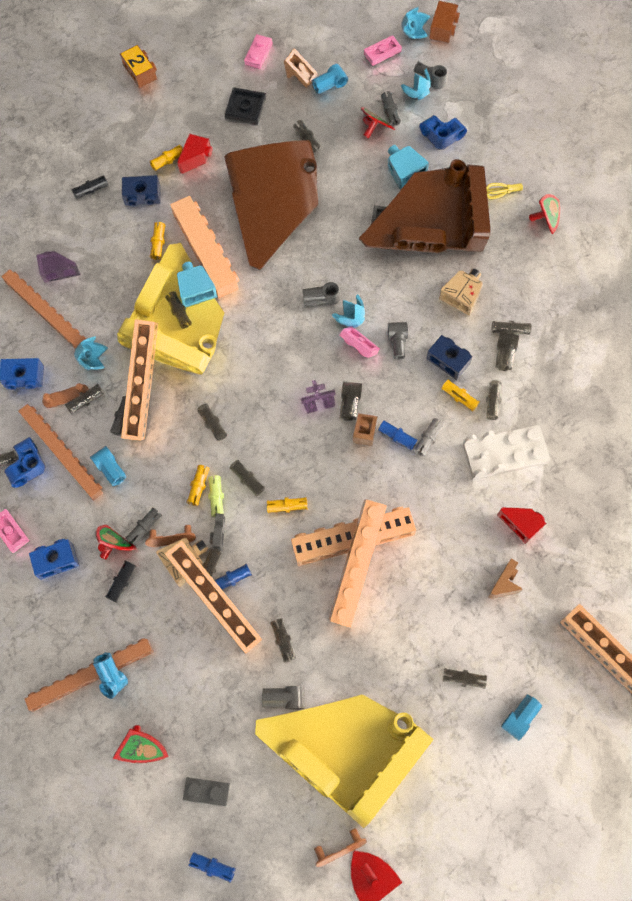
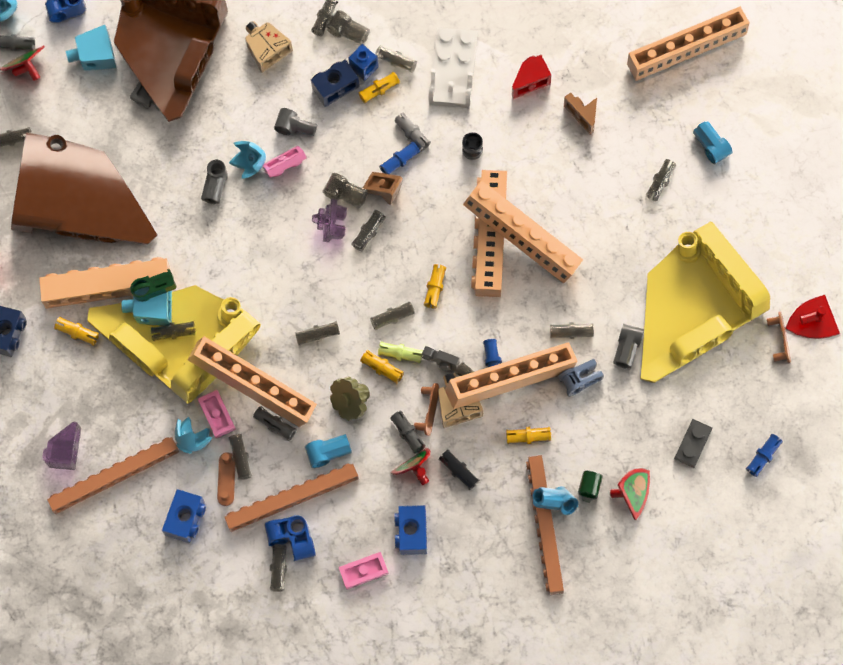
camera: 70 degrees left, 0 degrees up
none -> dark green piece [130,269,177,302]
none -> bright pink plate [198,390,236,439]
none -> olive plant [330,376,370,421]
none -> blue brick [348,44,379,81]
none -> clear smoke pin [351,210,386,252]
none -> black wheel [462,132,483,160]
none -> yellow pin [506,426,551,444]
none -> sand blue piece [558,359,604,396]
none -> dark green piece [578,470,603,503]

